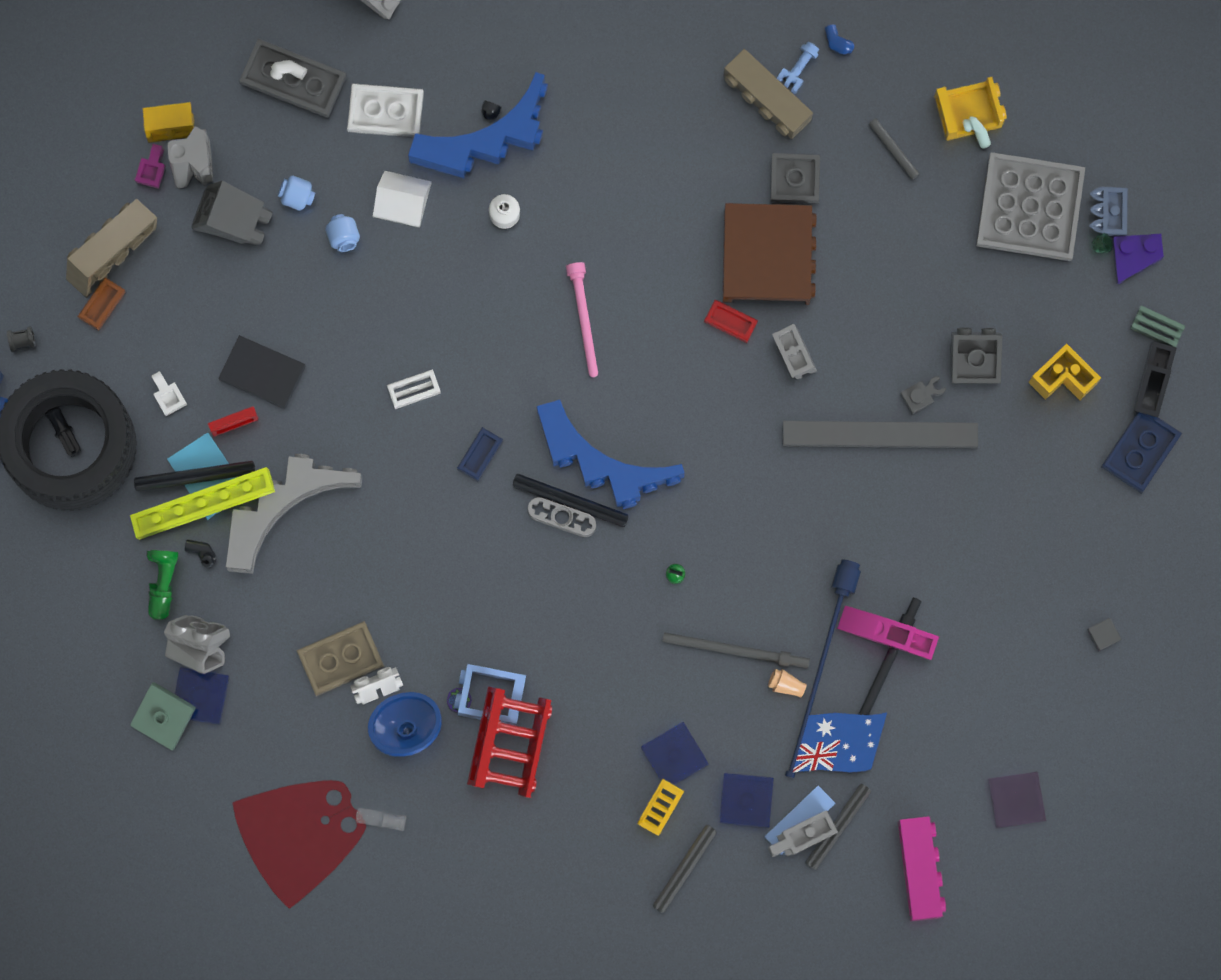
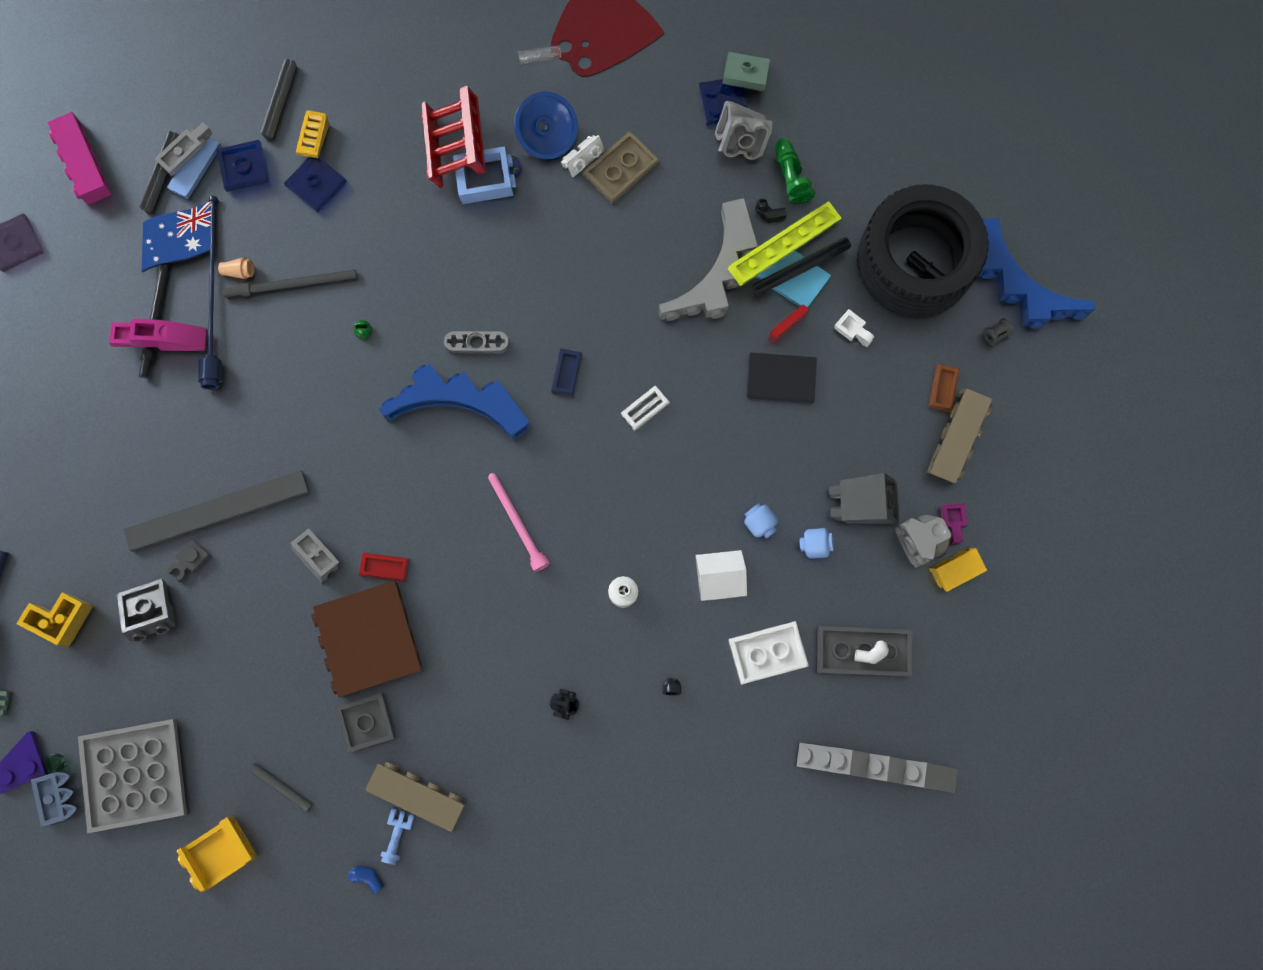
camera: 160 degrees right, 0 degrees up
blue arch [408,72,548,178] -> none
black axle [513,474,628,527] -> none
light aqua arm [962,116,991,148] -> none
none -> black gear [550,689,579,720]

